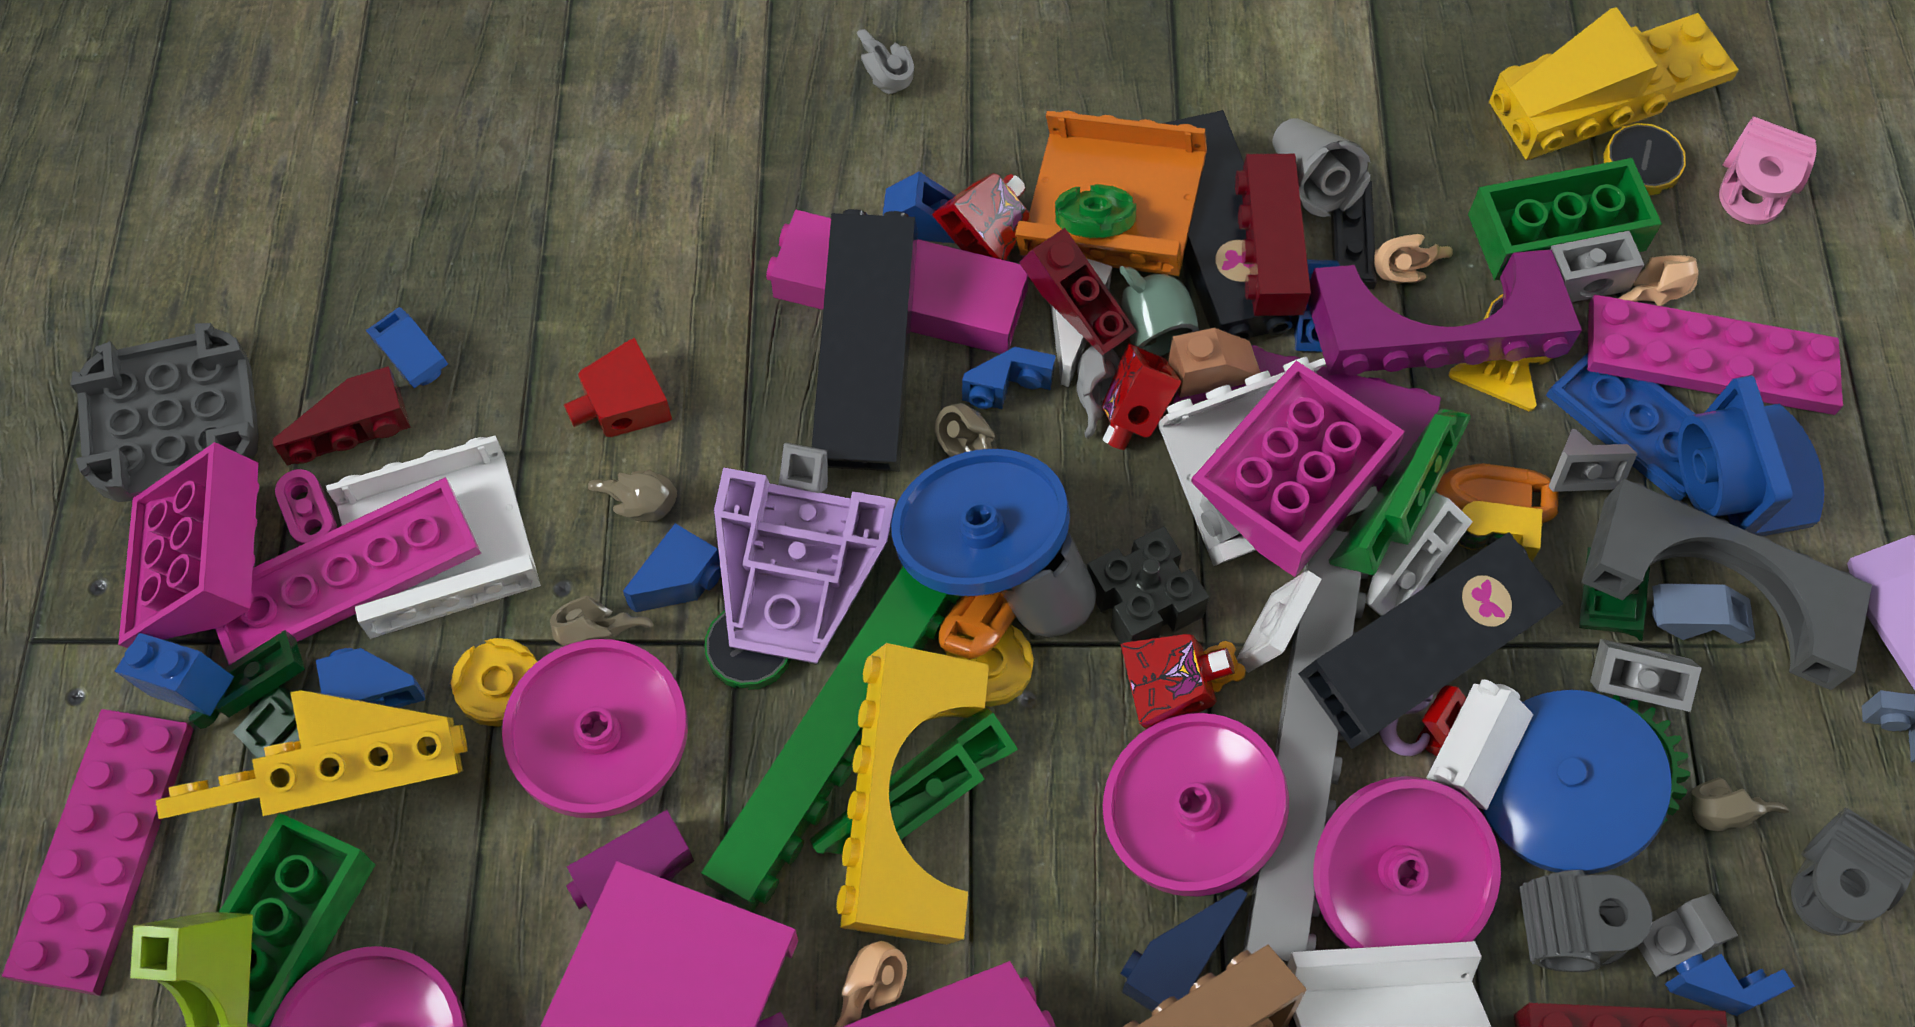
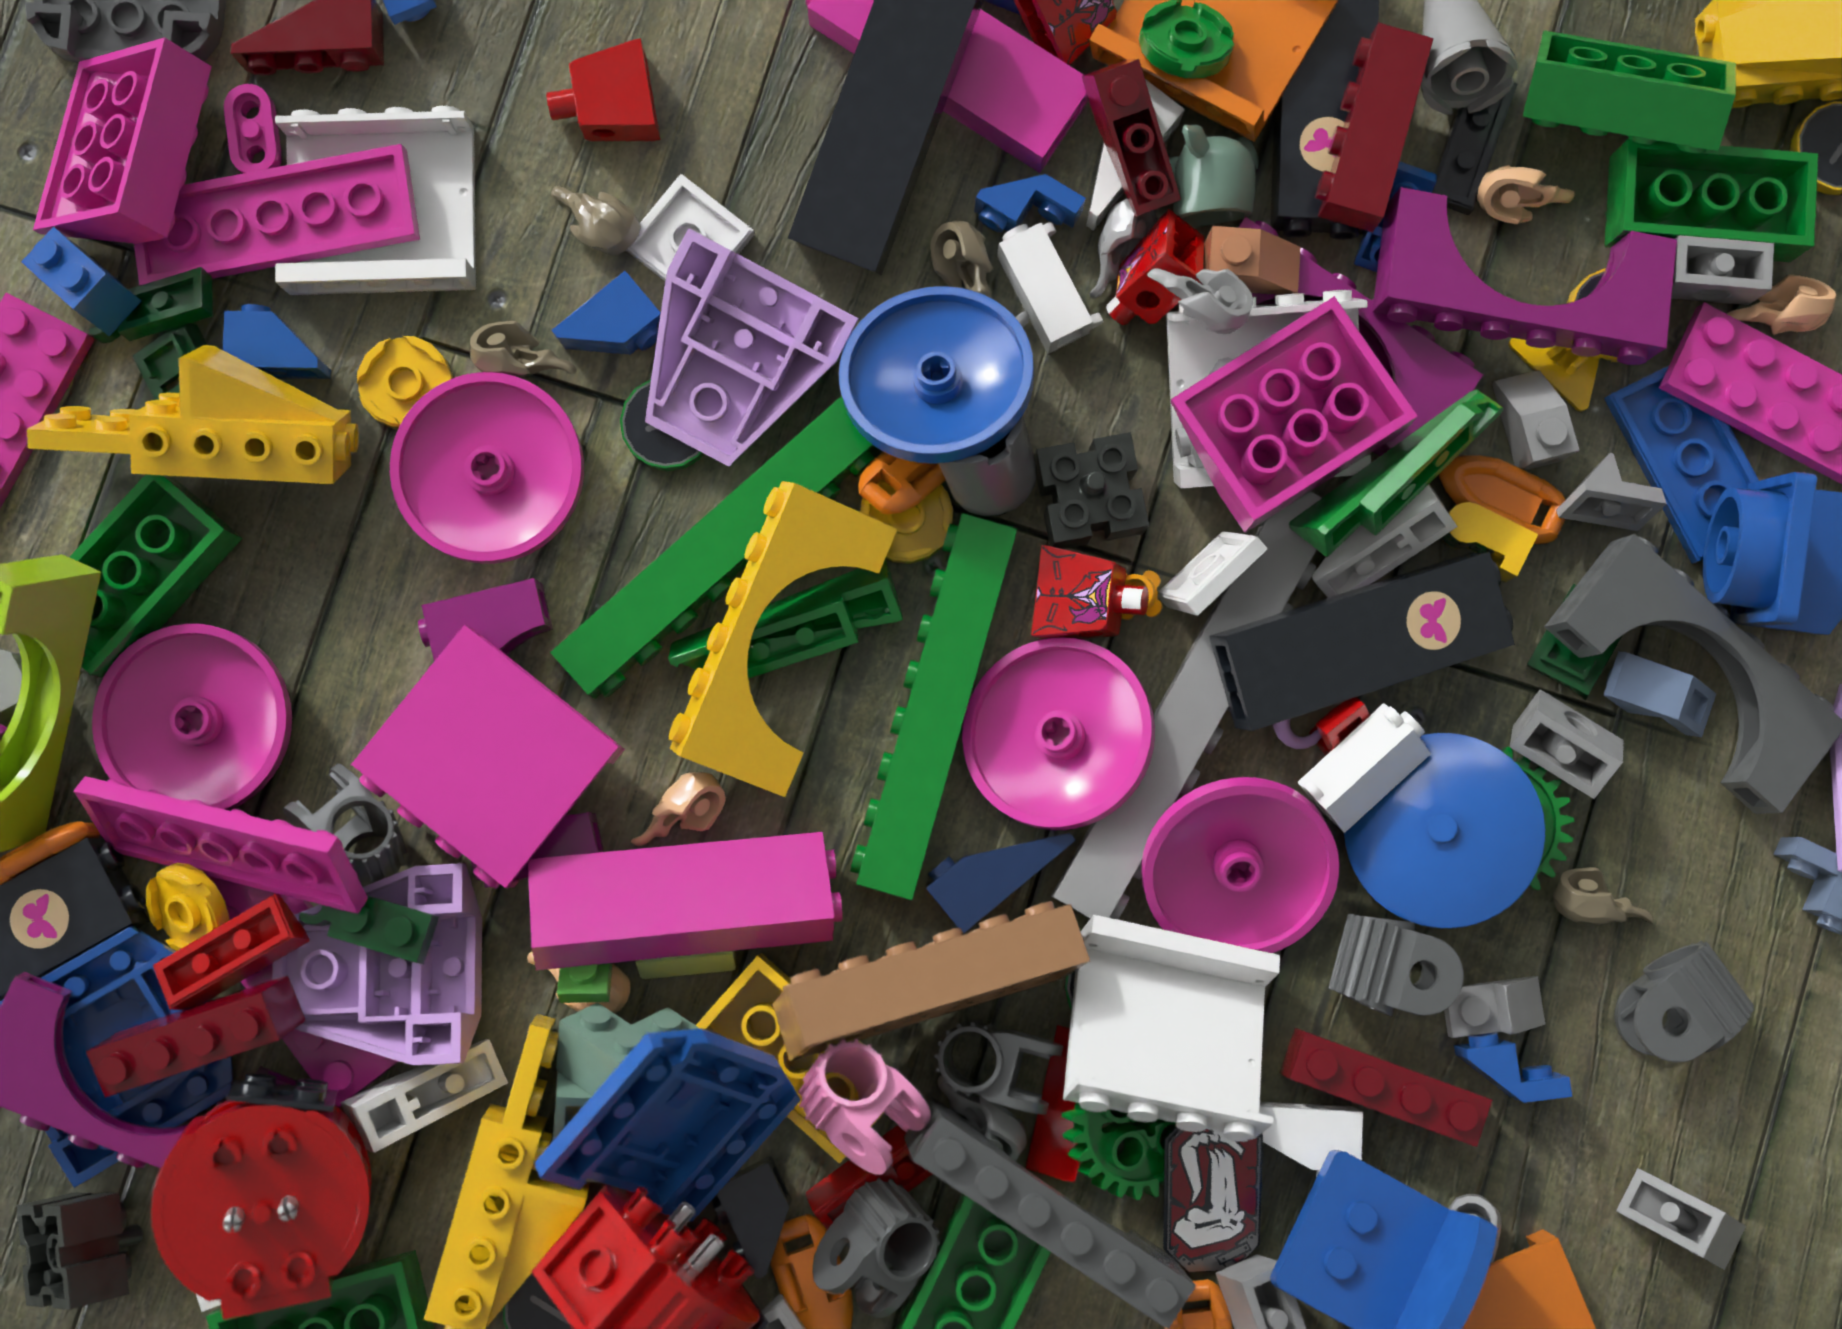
camera: 15 degrees right, 20 degrees up
light grey slope [779,442,828,493] -> none
none -> white tile [626,174,755,281]
none -> green brick [850,513,1017,900]
none -> white brick [997,222,1104,354]
none -> light grey piece [1147,268,1253,334]
none -> light grey slope [1492,370,1579,470]
none -> green brick [1522,30,1736,153]

